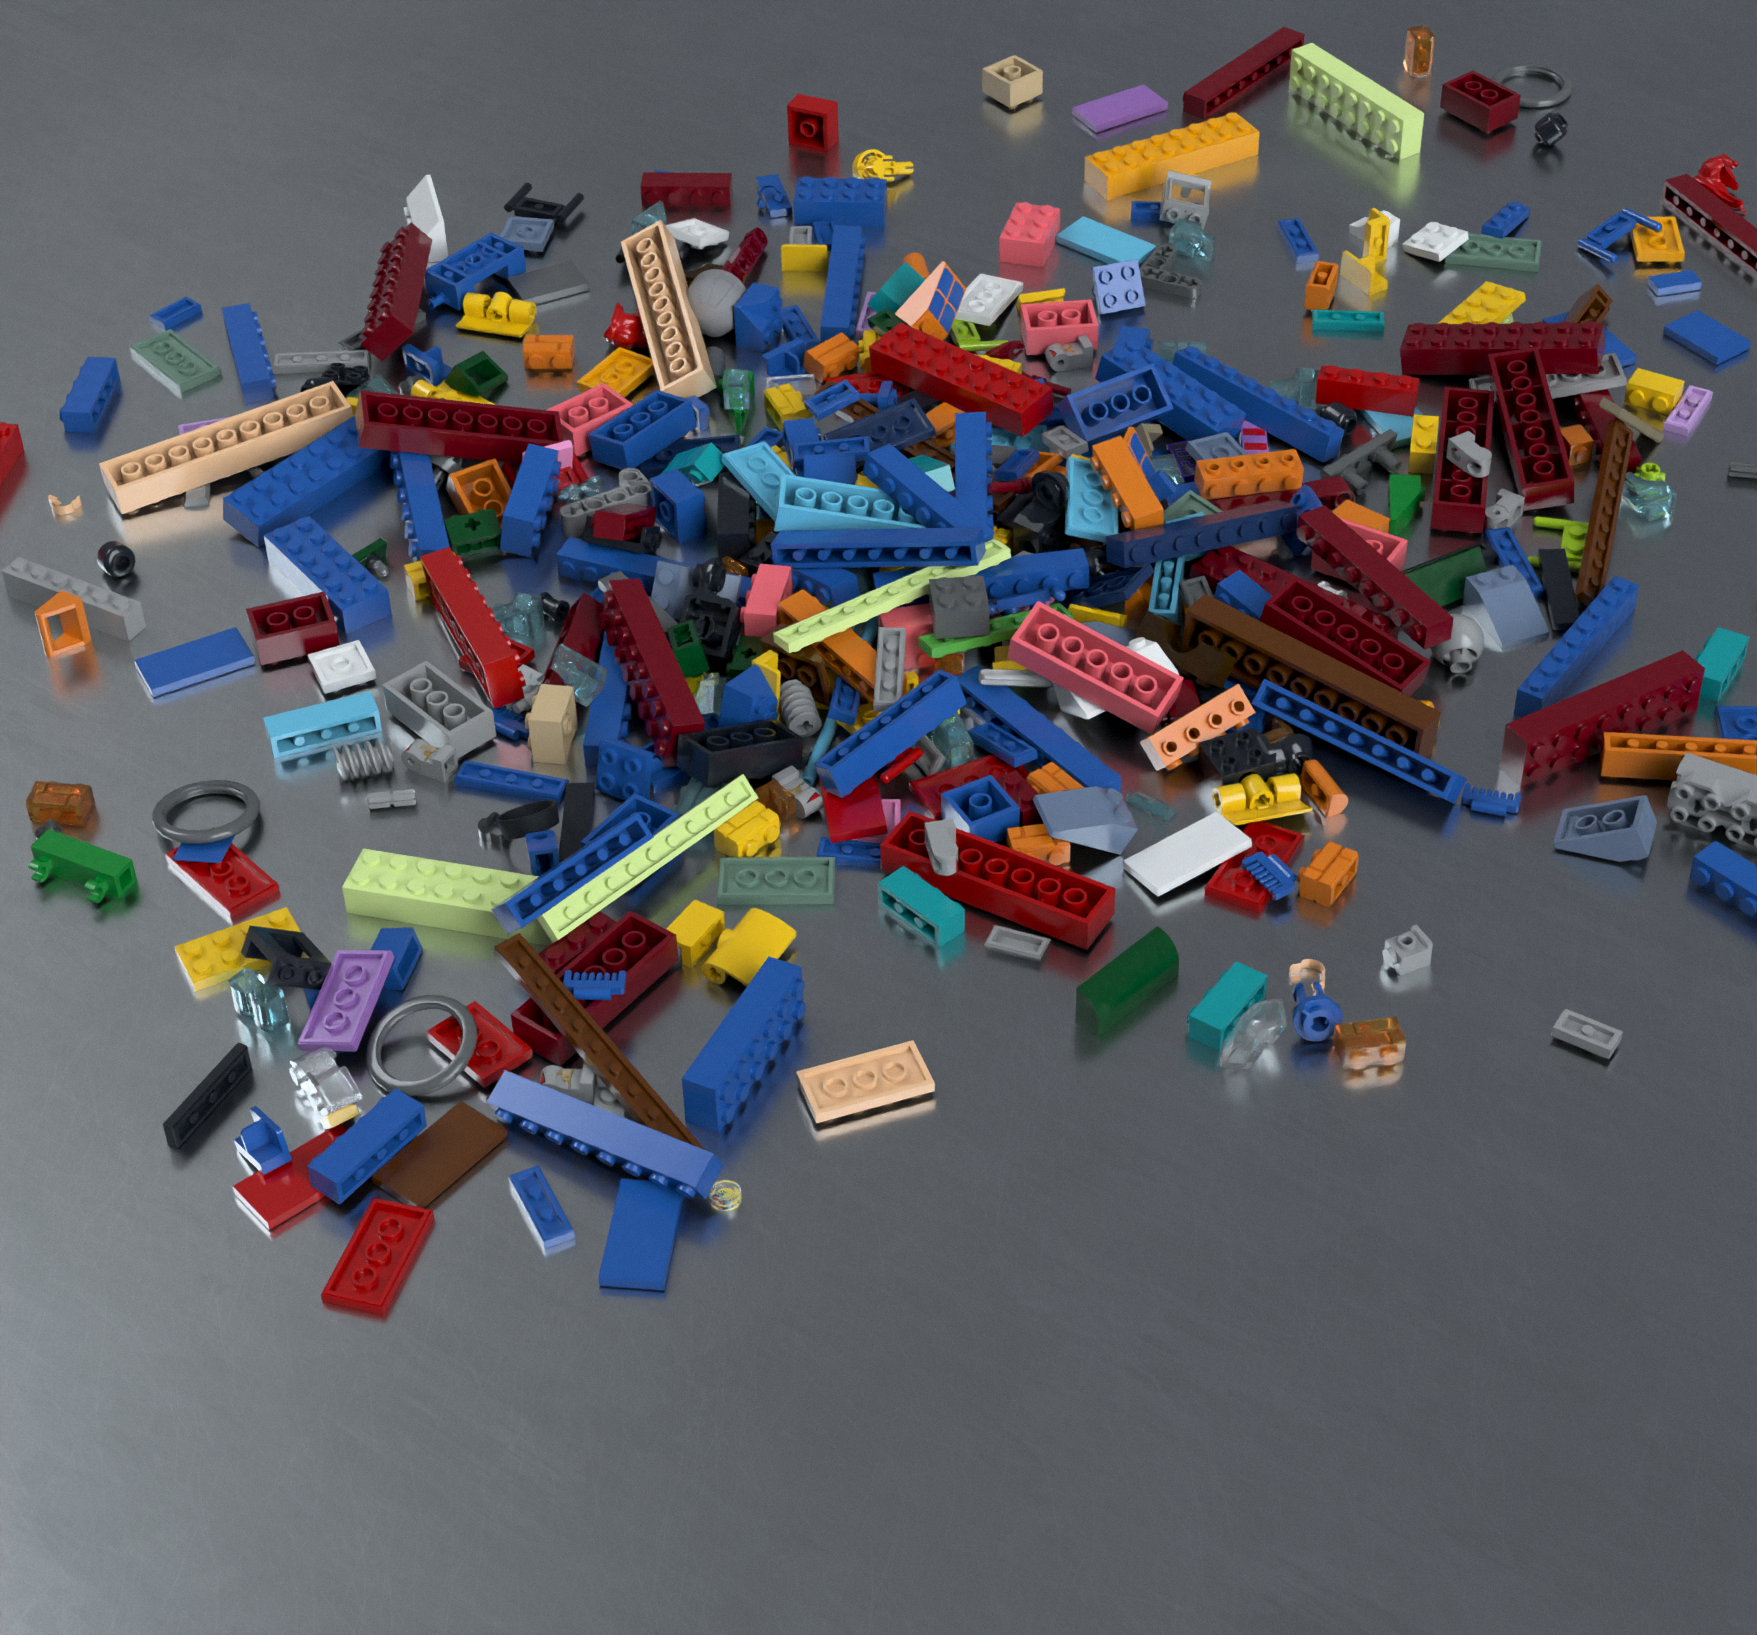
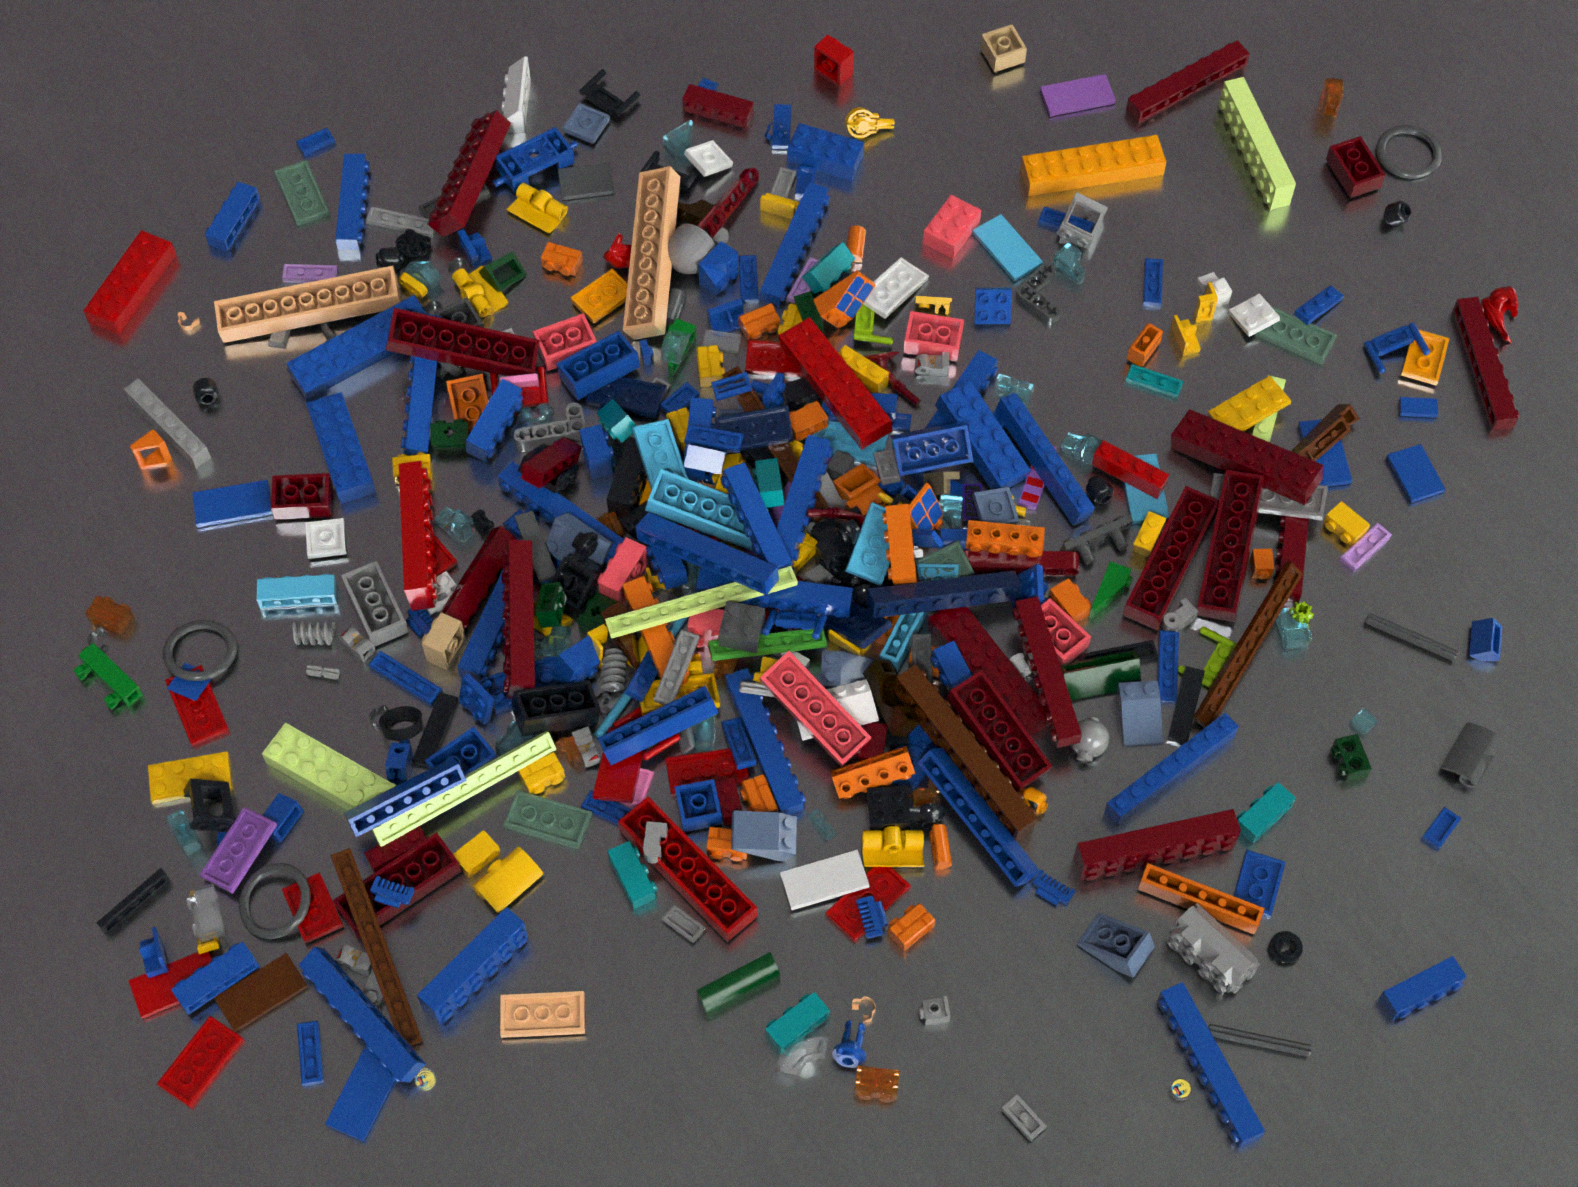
camera: 15 degrees right, 20 degrees up
piece [352,537,389,576] -> none
clear light blue arch [551,644,608,707] -> none
blue tile [994,449,1040,481] -> none
light grey leg [1446,431,1492,478] -> none
dark tan tile [1599,398,1665,443] -> none

